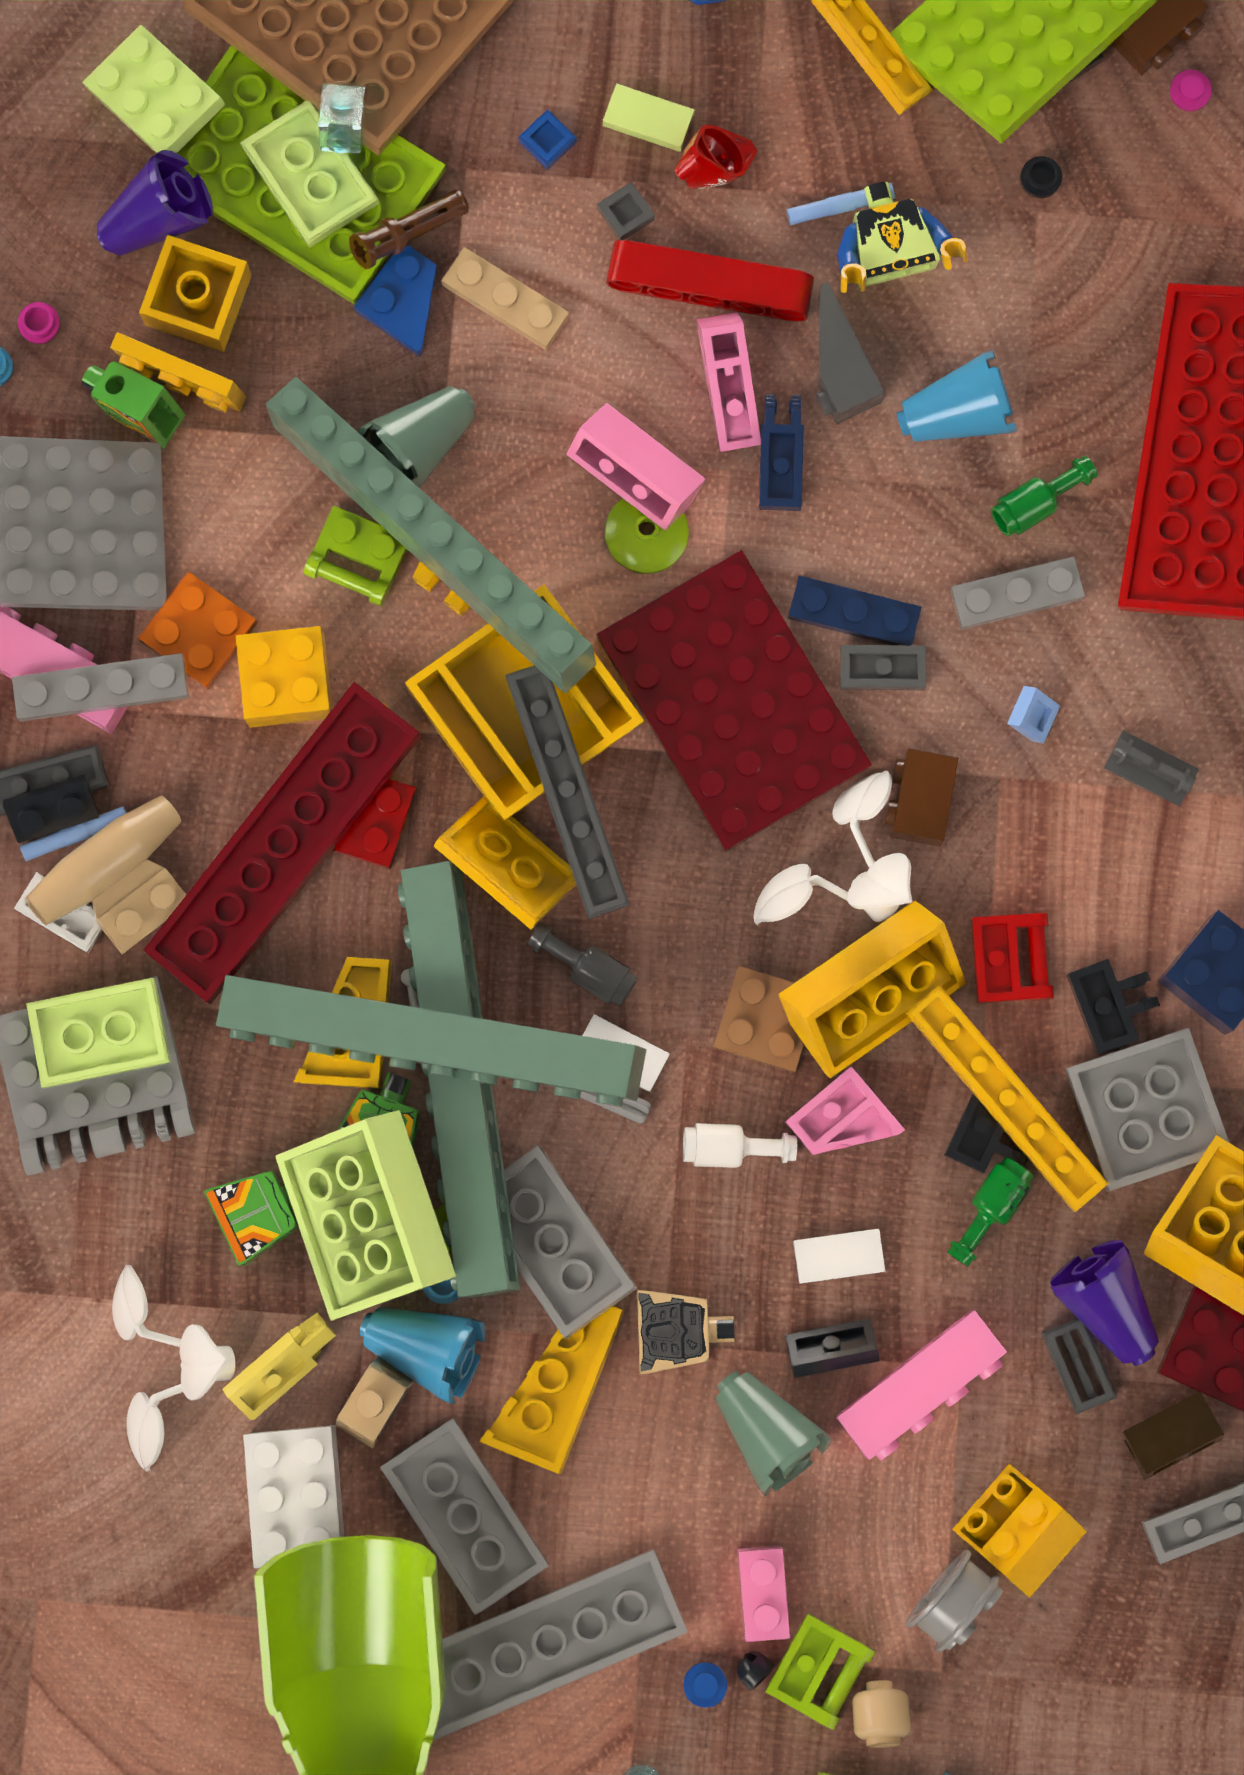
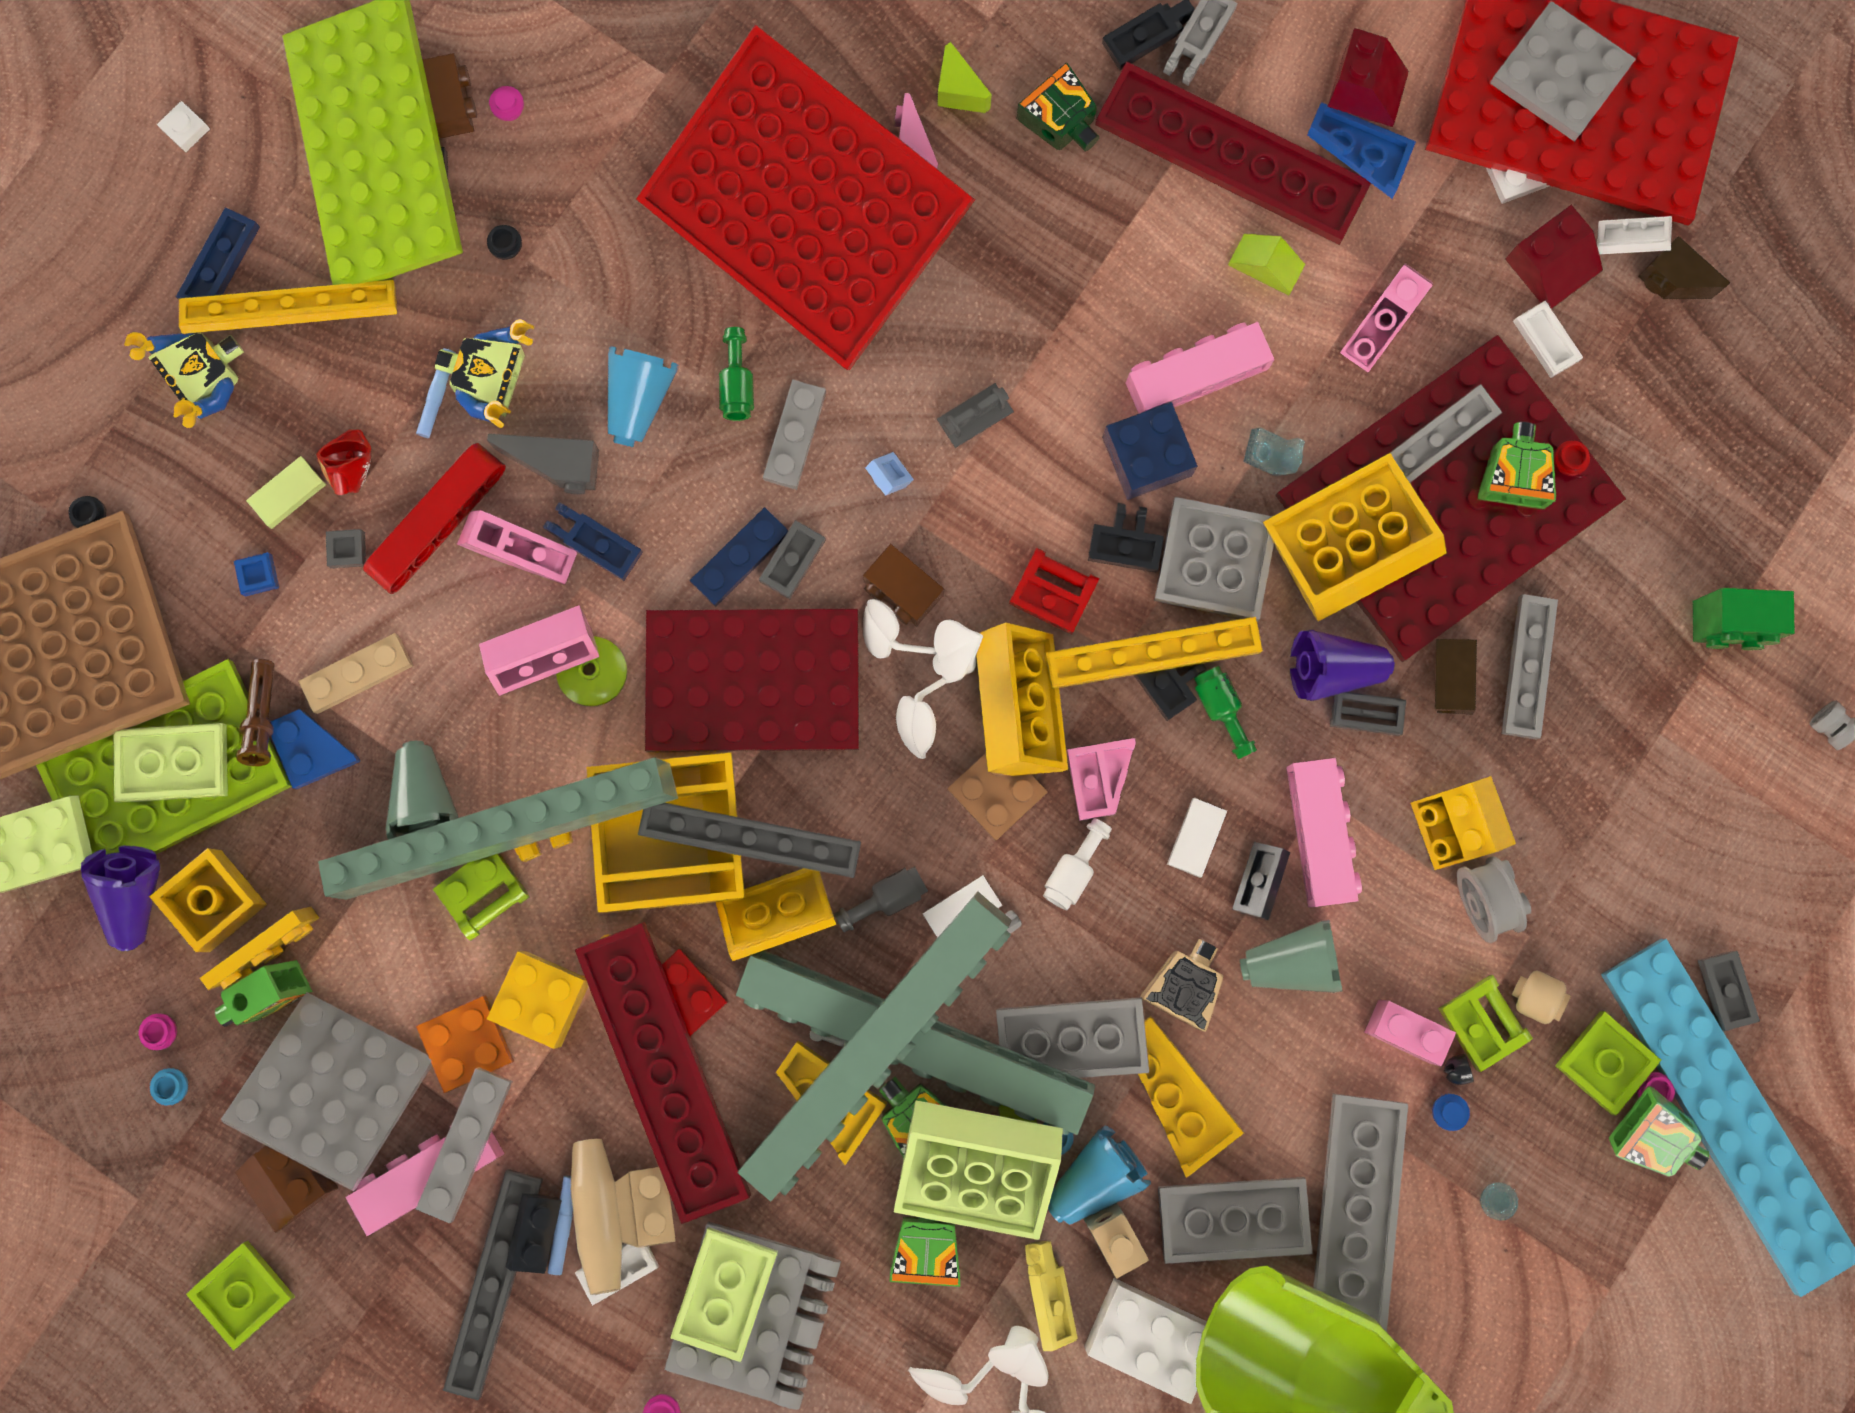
camera: 65 degrees left, 0 degrees up
clear light blue bracket [318,84,365,153] -> none

